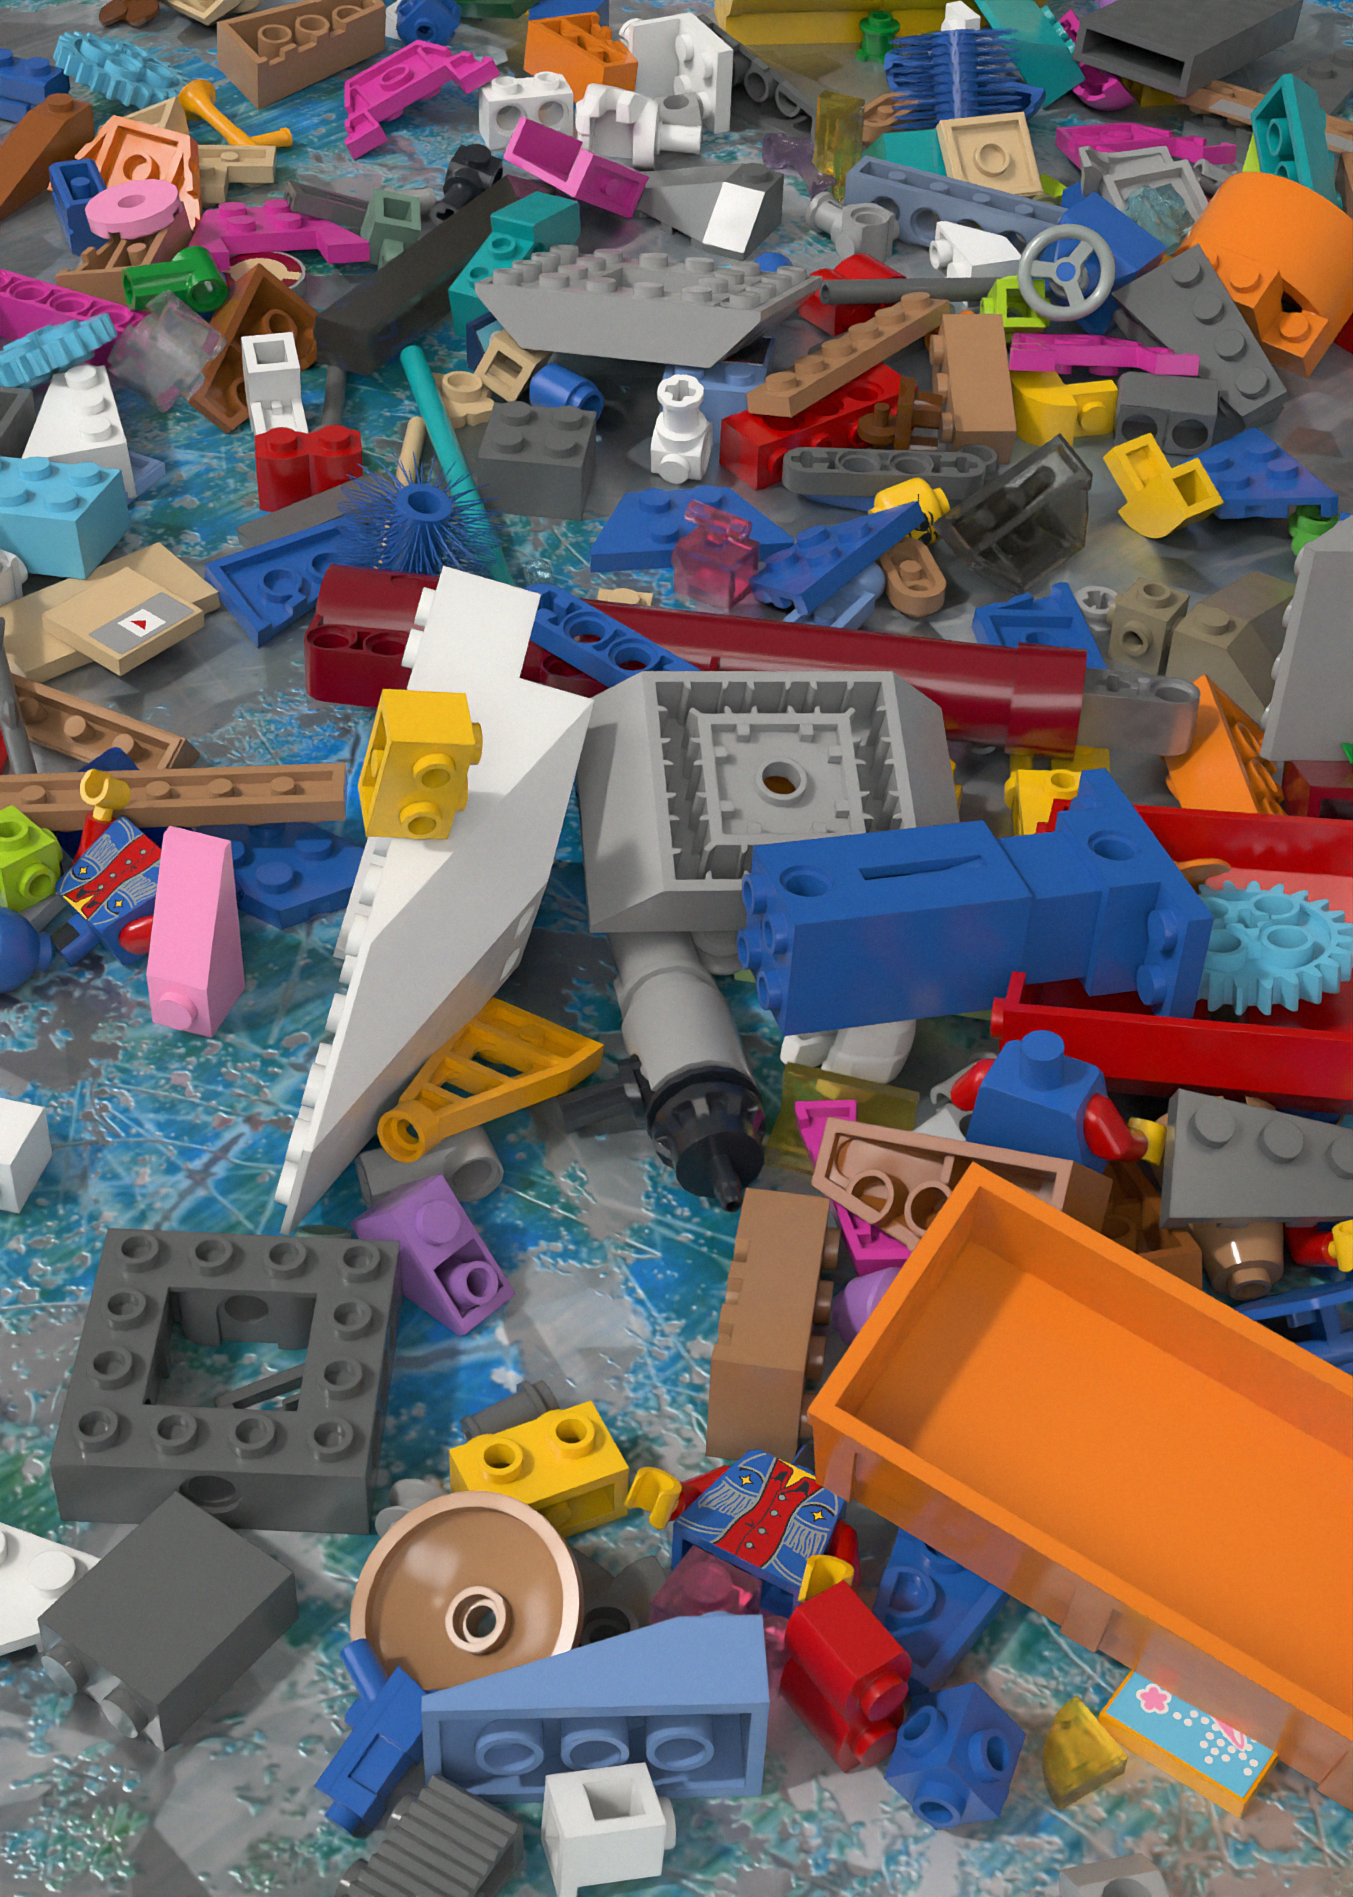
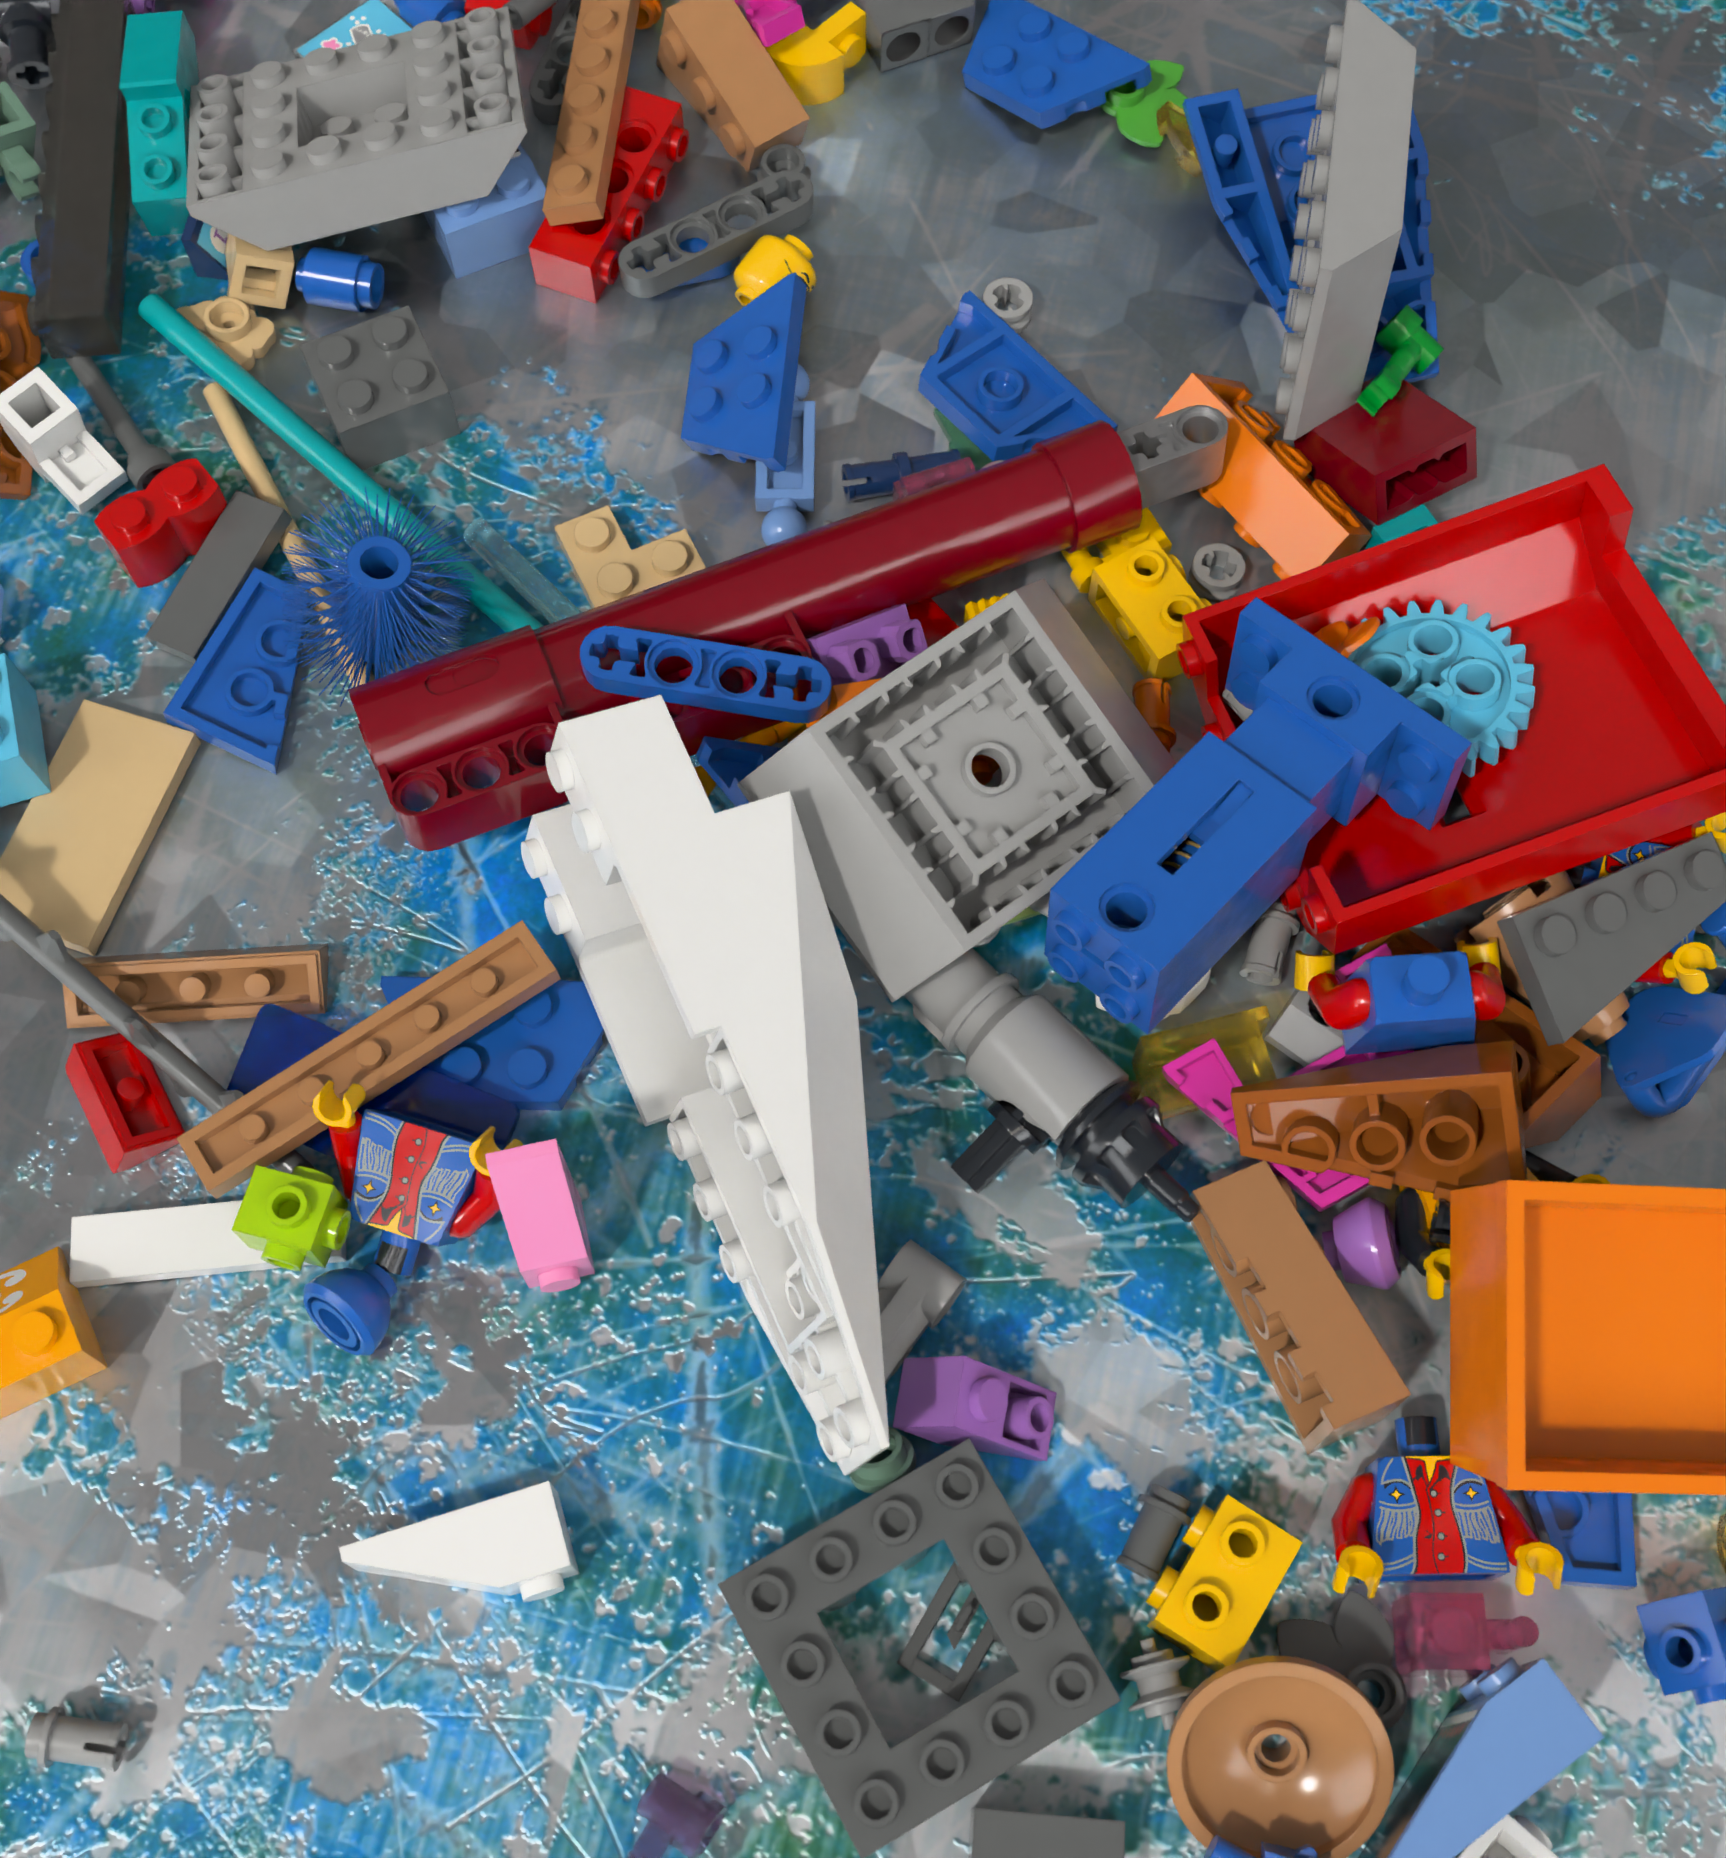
camera: 30 degrees left, 25 degrees up
tan tile [42,566,205,676] -> none
yellow brick [358,689,483,840] -> none
light orange plate [377,997,604,1163] -> none
blue wing [590,485,794,573] -> none
white connector [651,374,713,484] -> none
clear pink brick [671,500,759,612] -> none
red brick [779,1580,912,1773] -> none
reddish brown hips [857,376,943,451] -> none
medium nougat plate [874,537,946,618] -> none
clear smoke wedge [932,433,1093,596] -> none
yellow brick [1102,432,1224,538] -> none
dark tan brick [1106,577,1190,676] -> none
dark tan wedge [1165,571,1296,721] -> none

